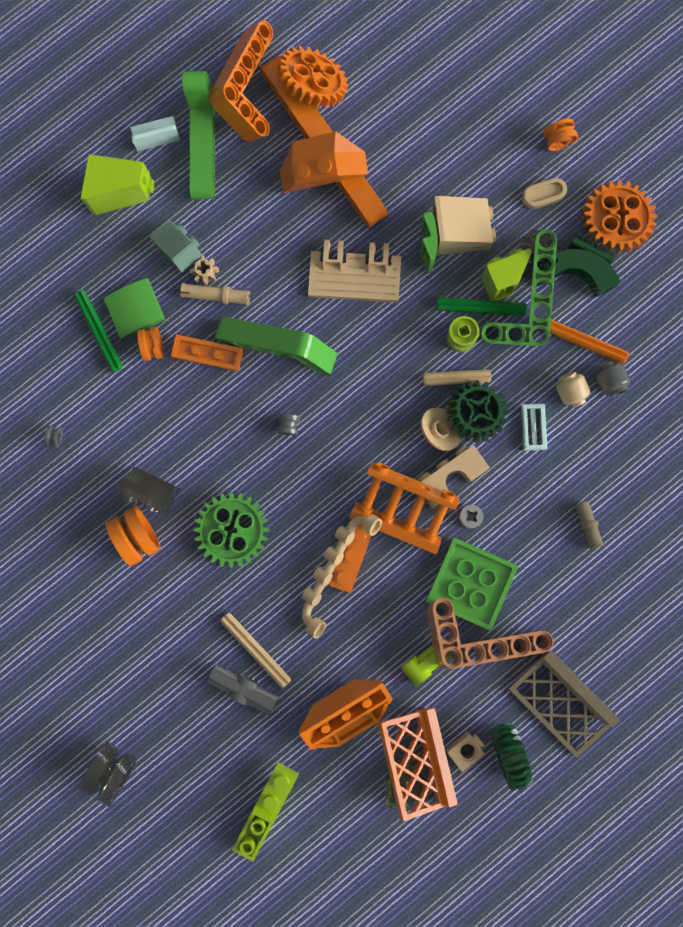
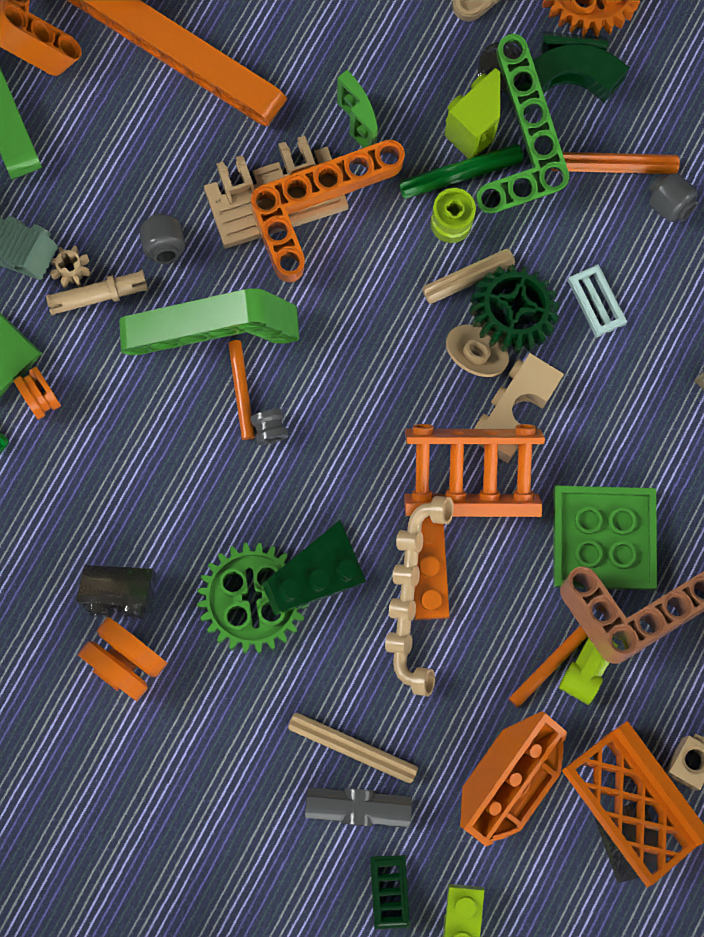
camera: 35 degrees left, 5 degrees down
orange plate [171,334,244,372] -> none
orange wedge [280,131,368,194] -> none
tan slope [432,196,496,256] -> none
light grey wheel [458,505,484,529] -> none
tan head [556,371,590,407] -> none
none -> dark grey head [140,213,185,264]
none -> orange bar [228,340,255,440]
none -> orange beam [251,139,405,283]
none -> dark green wing [262,520,366,616]
none -> dark green slope [370,855,410,929]
none -> orange bar [508,626,588,708]

